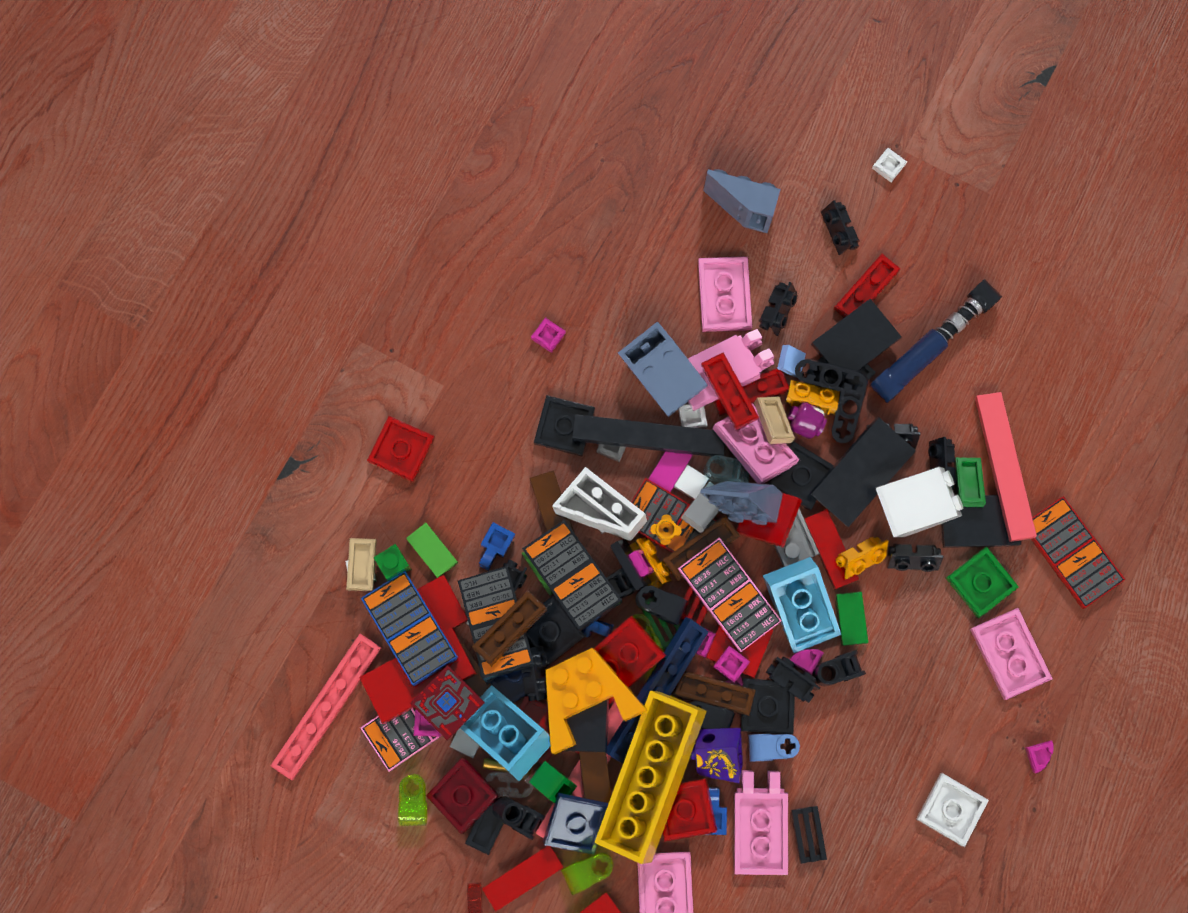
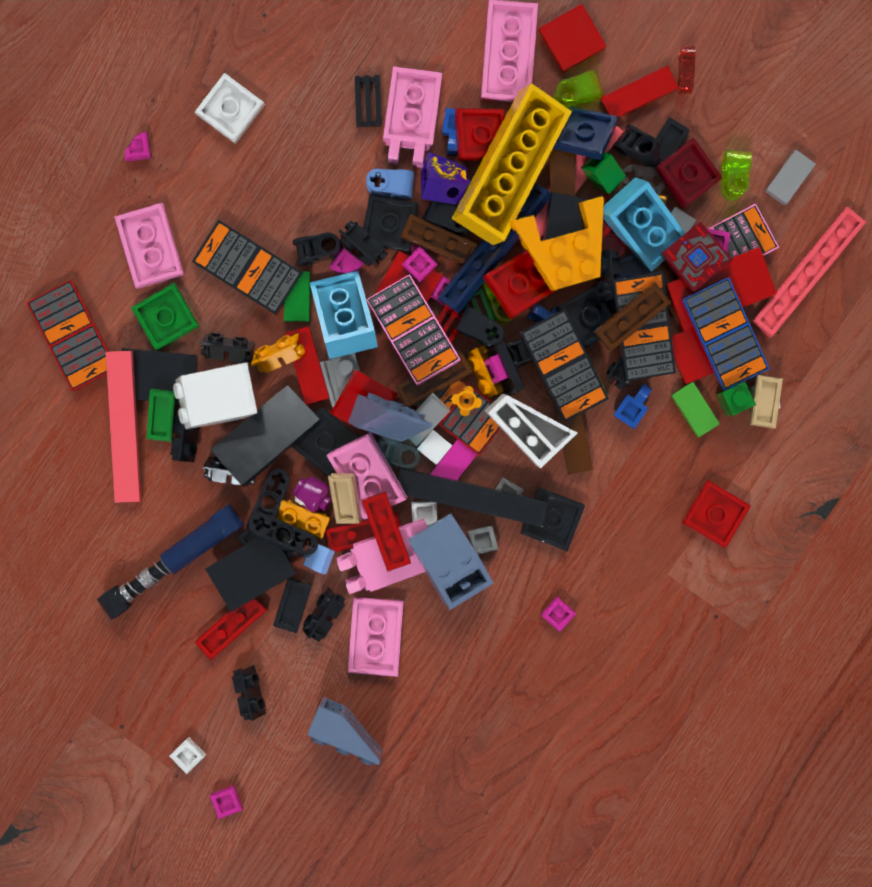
camera: 170 degrees left, 10 degrees up
none -> tile [192,220,303,316]
none -> dark pink tile [210,785,243,819]
none -> black tile [273,578,313,633]
none -> light grey tile [468,525,498,555]
none -> light grey tile [765,150,816,206]

